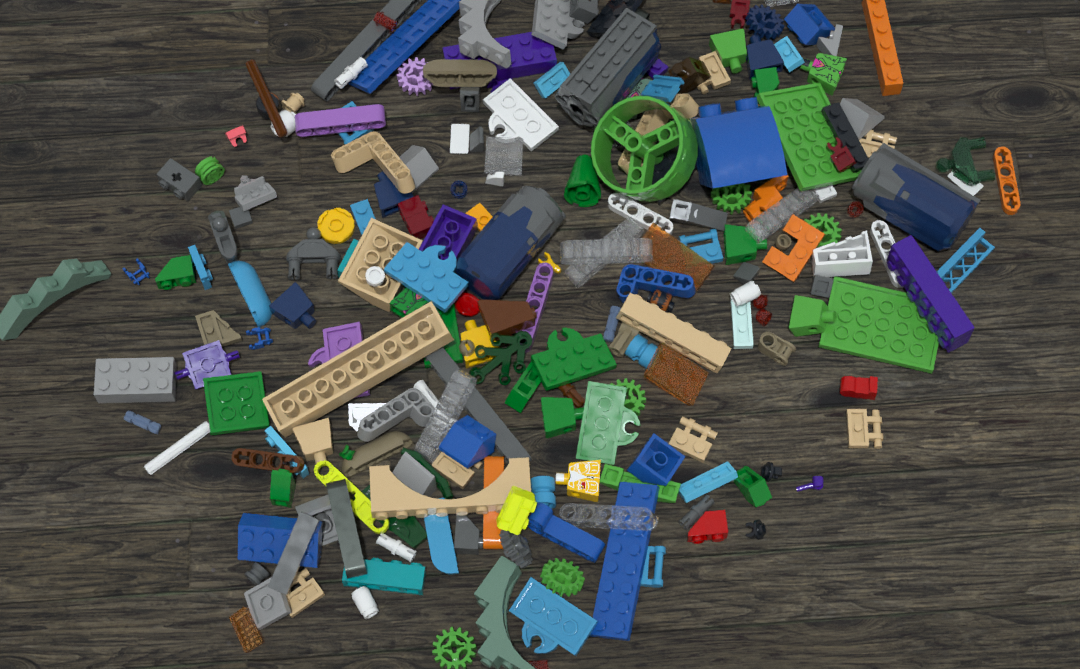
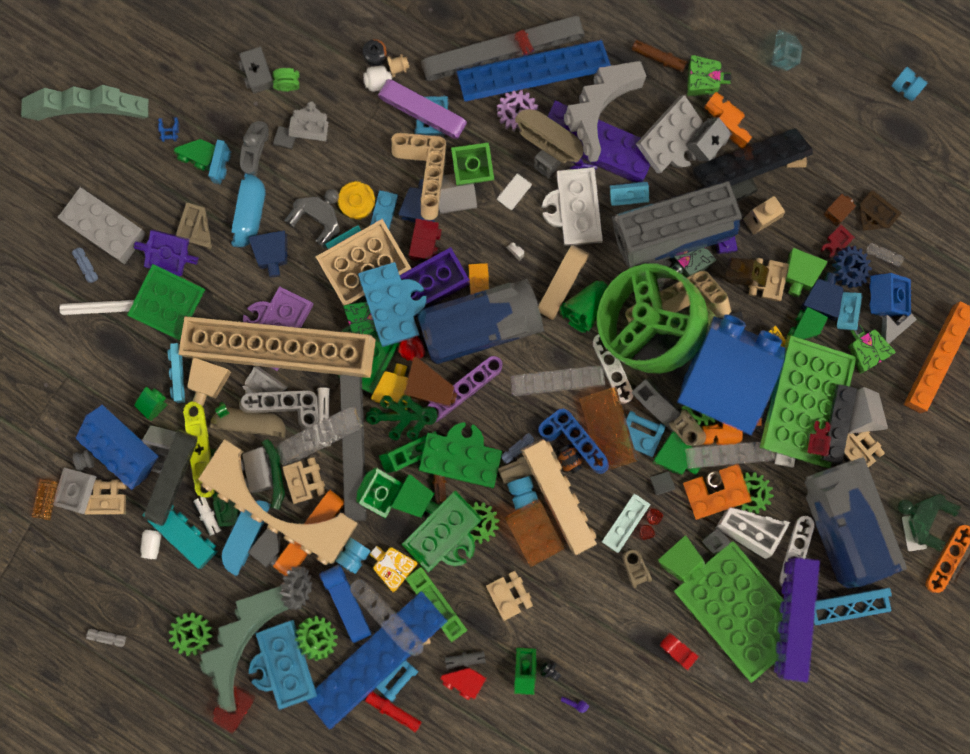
camera: 35 degrees right, 15 degrees up
coral tile [225,126,247,147] -> none
reddish brown beam [232,448,304,473] -> none
reddish brown axle [246,59,287,138] -> none
blue piece [246,327,273,350] -> none
tile [268,512,320,595] -> none
white pin [334,57,368,89] -> none
white tile [365,266,385,287] -> none
blue slope [439,415,496,469] -> none
clear blue bush [451,181,468,199] -> none
dark tan hinge [459,339,475,356] -> none
dark grey slope [469,127,484,152] -> none
clear tile [485,136,524,176] -> none
neon yellow brick [496,486,537,535] -> none
yellow piece [538,252,561,274] -> none
clear beam [560,238,653,265] -> none
blue slope [627,433,686,486] -> none
dark azure plate [641,75,684,103] -> none
medium azure plate [678,461,738,503] -> none
white piece [730,281,761,307] -> none
black plate [746,519,766,540] -> none
tan plate [846,409,884,449] -> none
clear red hinge [847,201,864,217] -> none
none -> green slope [356,468,404,518]
none -> red pin [365,691,422,732]
none -> bright green slope [451,143,494,186]
none -> tan beam [538,245,589,320]
none -> dark tan piece [669,410,706,446]
none -> tan torso [743,196,785,235]

